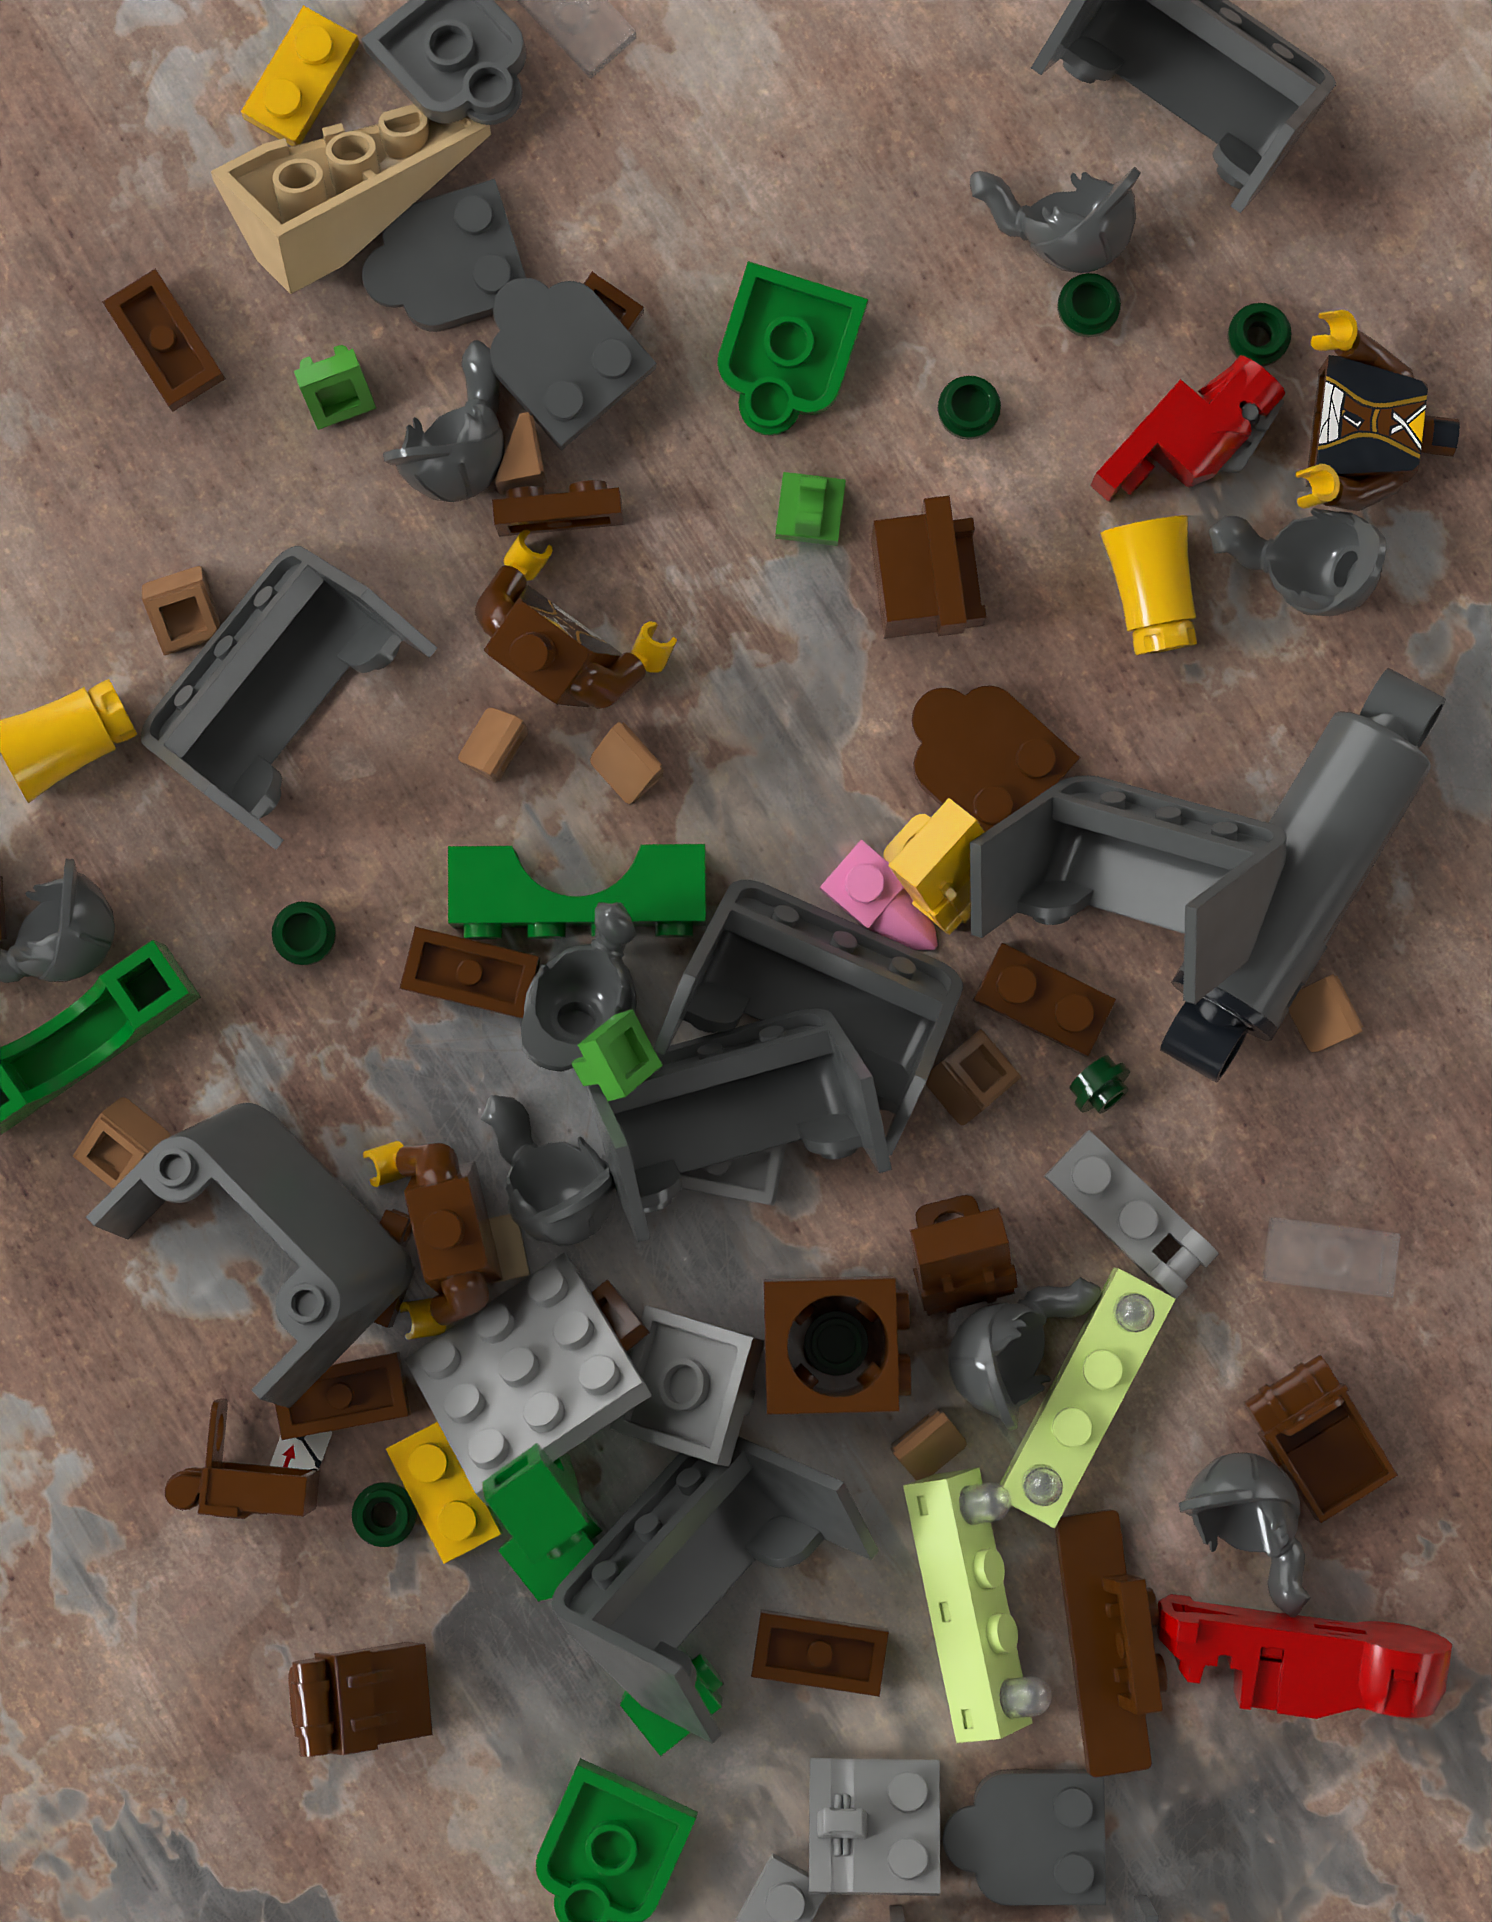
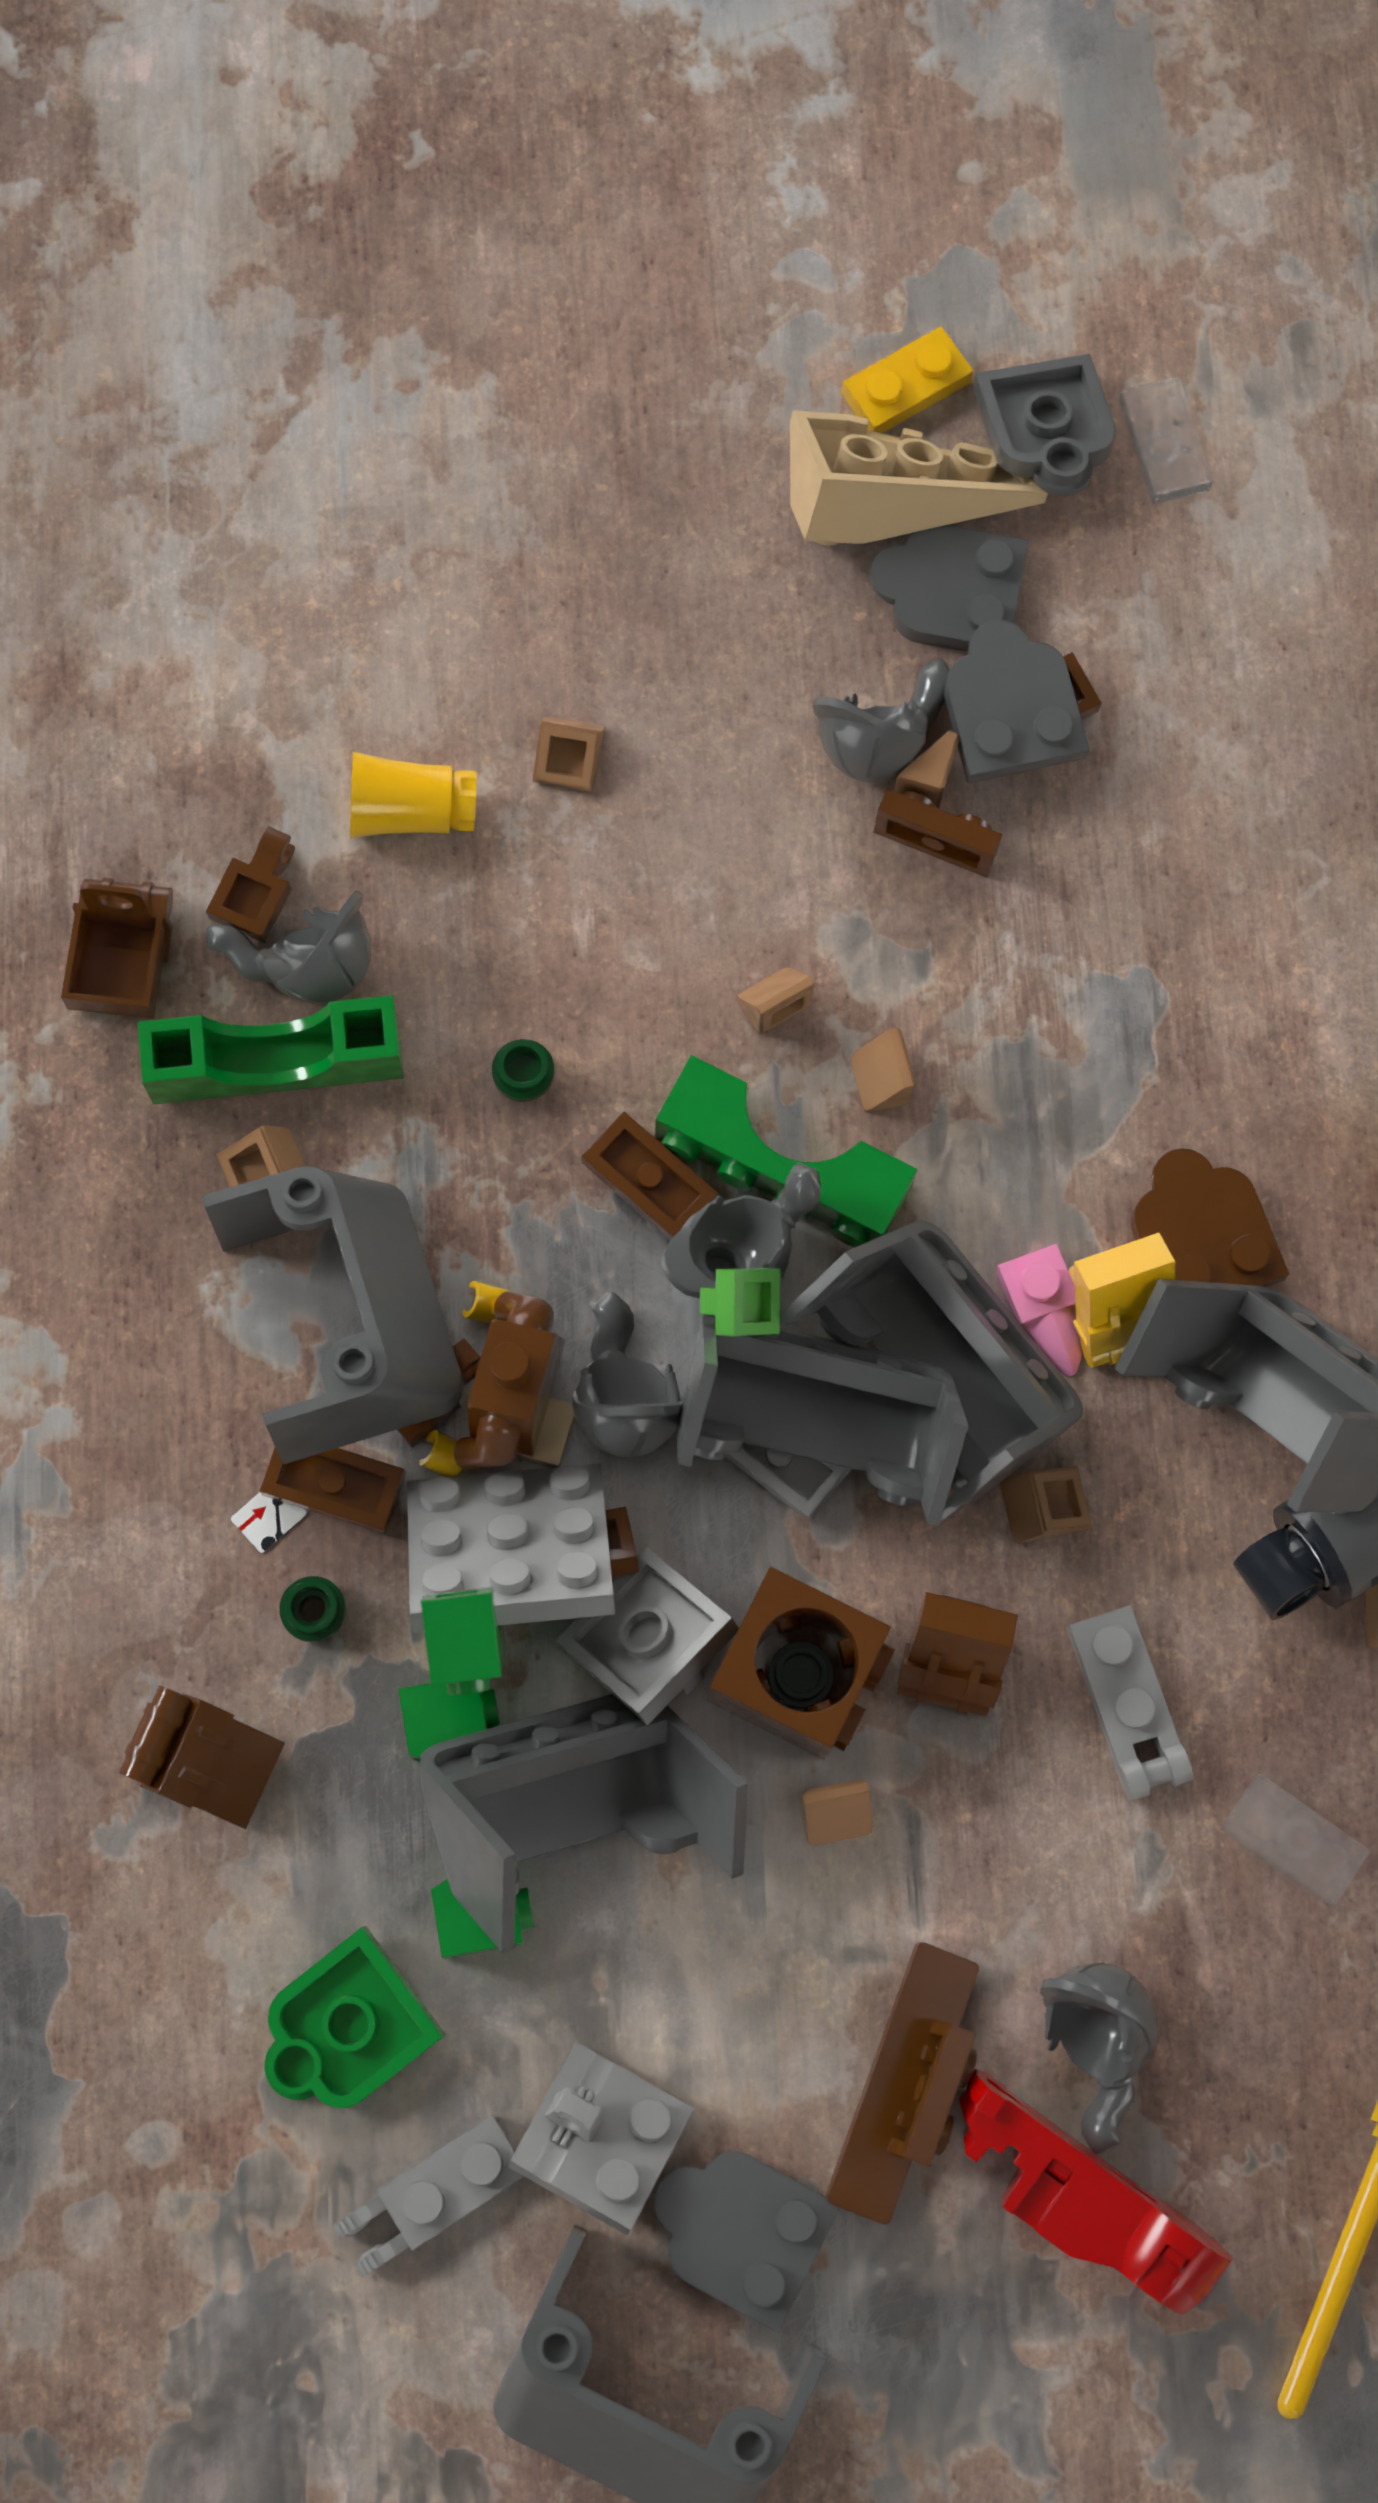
camera: 20 degrees right, 10 degrees down
reddish brown plate [102,268,226,412] -> none
dark grey windscreen [140,546,437,850] -> none
reddish brown piece [165,1398,320,1519] -> none
bright green tile [294,345,376,430] -> none
yellow plate [386,1422,503,1564] -> none
reddish brown torso [475,530,677,709] -> none
green plate [718,261,868,436] -> none
reddish brown plate [751,1609,889,1697] -> none
bright green tile [775,472,846,546] -> none
reddish brown plate [871,495,987,639] -> none
yellowish green piece [903,1468,1052,1743] -> none
dark green plate [938,375,1001,440] -> none
dark grey piece [948,1277,1101,1431] -> none
reddish brown plate [972,943,1116,1057] -> none
yellowish green piece [994,1267,1176,1529] -> none
dark green plate [1069,1055,1130,1114] -> none
reddish brown piece [1243,1355,1398,1523] -> none

